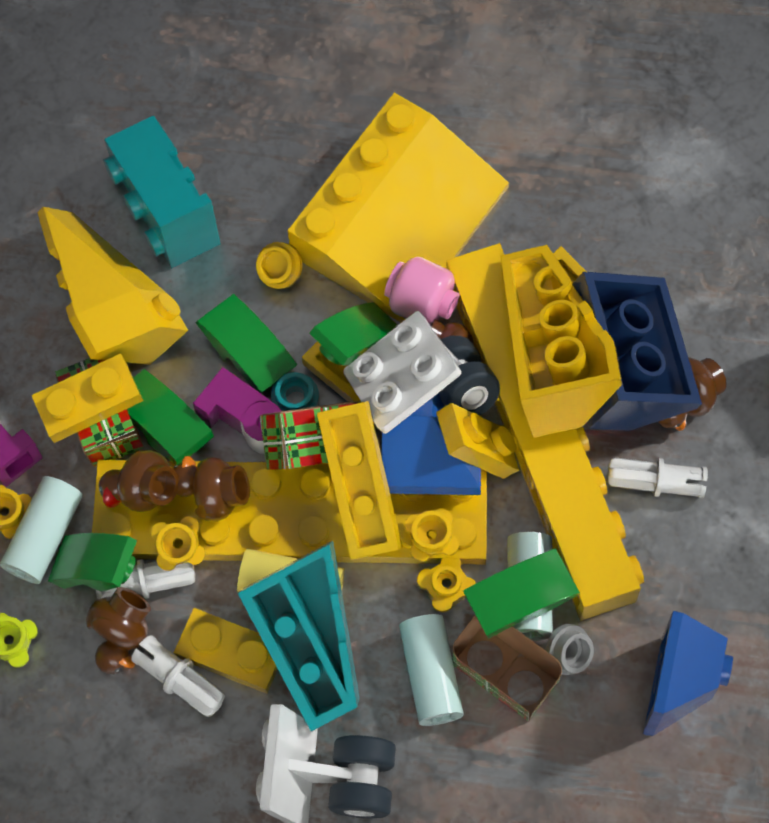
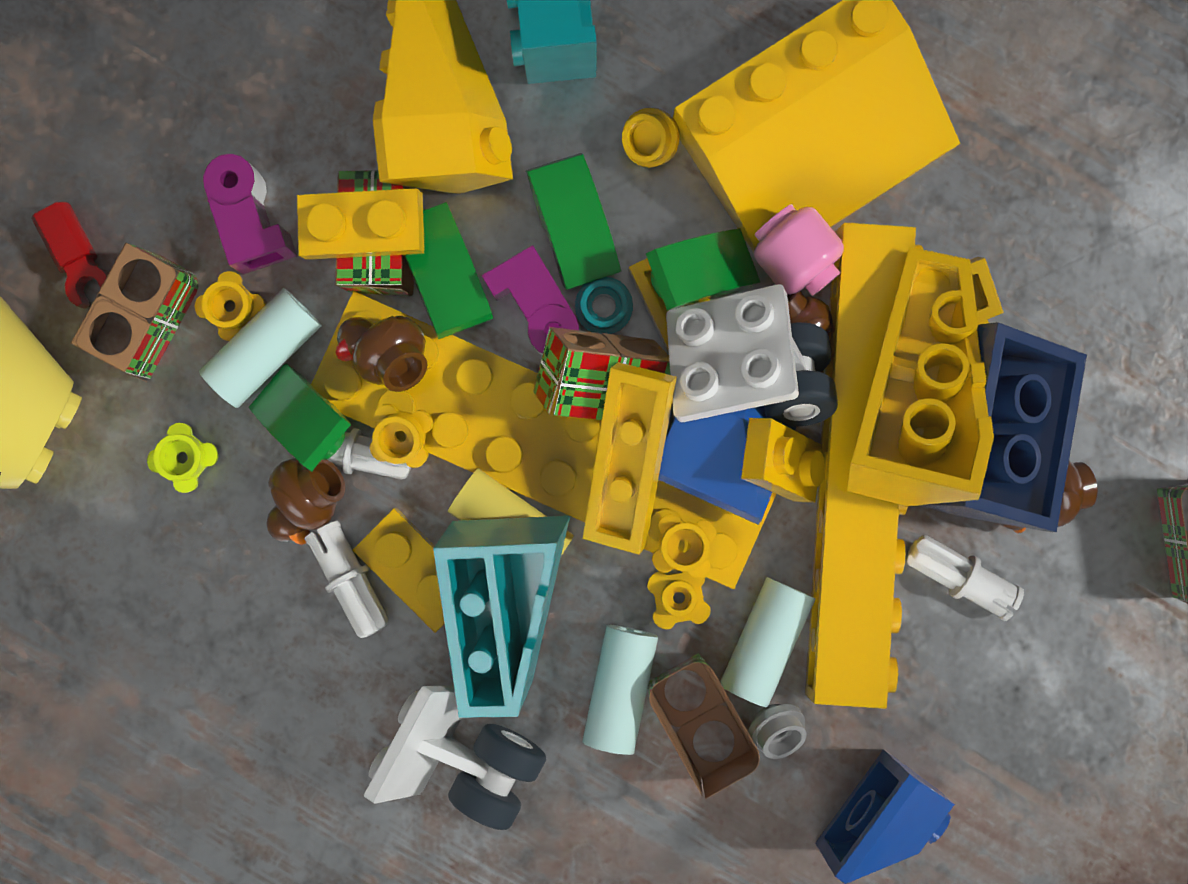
camera: 20 degrees right, 20 degrees up
reddish brown animal [173,456,250,521] -> none
green slope [463,548,580,639] -> none

